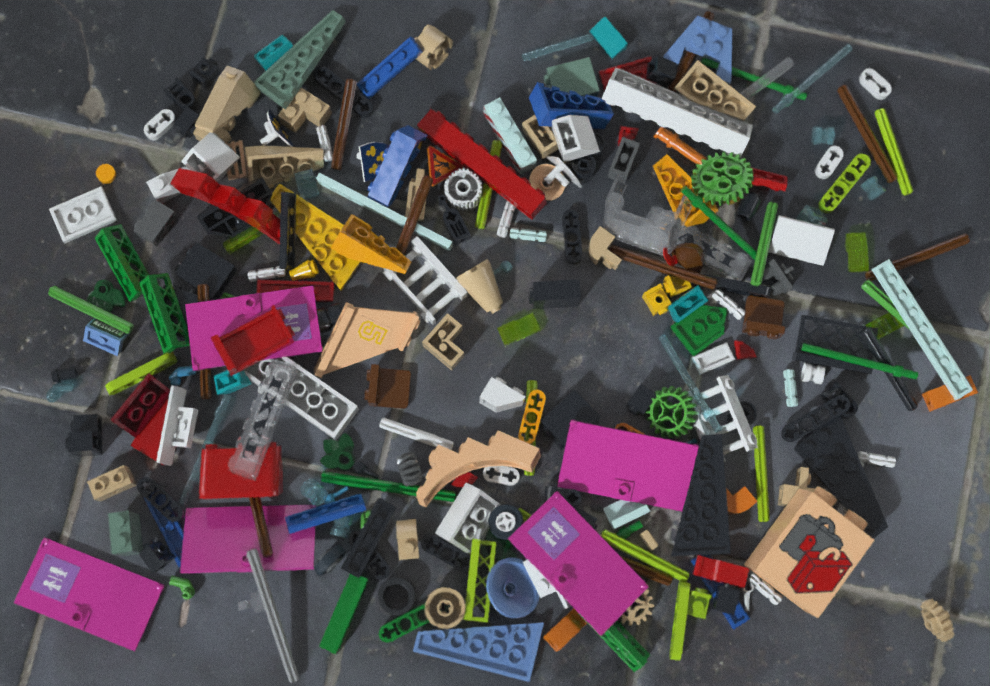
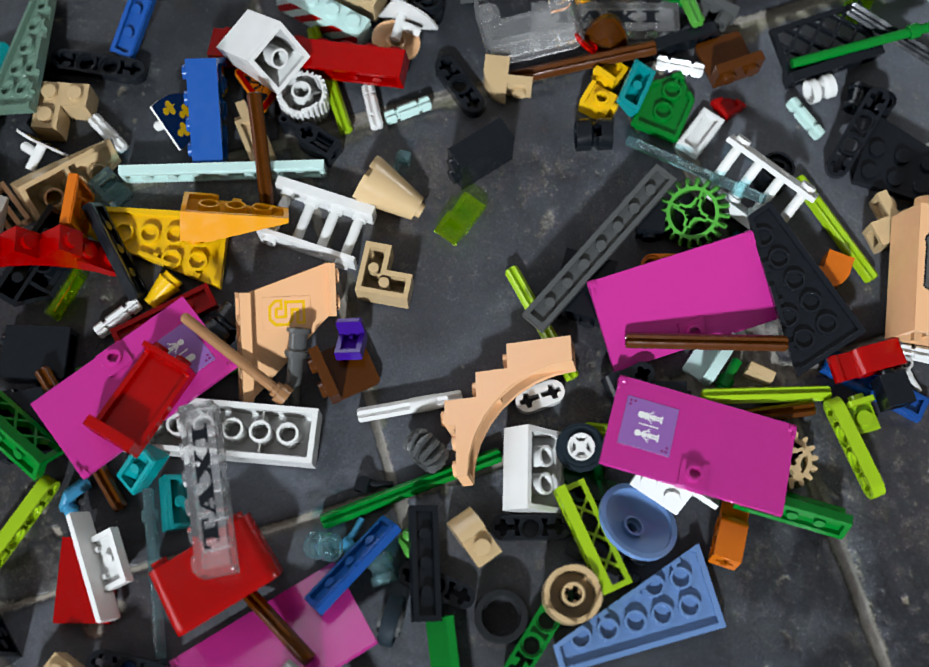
camera: 25 degrees left, 5 degrees down
dark red slope [111,373,170,438] -> none
dark green plate [320,433,355,470] -> none
reddish brown axle [331,79,357,171] -> none
red tile [452,472,478,488] -> none
white slope [479,377,526,413] -> none
light orange beam [518,390,546,444] -> none
none -> orange plate [59,173,95,239]
none -> teal slope [159,473,196,533]
none -> medium nougat piece [180,313,294,405]
none -> white slope [216,9,310,95]
none -> dark grey pin [284,327,311,407]
none -> dark purple bracket [334,318,368,361]
none -> dark grey plate [522,163,677,333]
none -> black wheel [574,117,614,152]
none -> reddish brown axle [625,332,789,352]

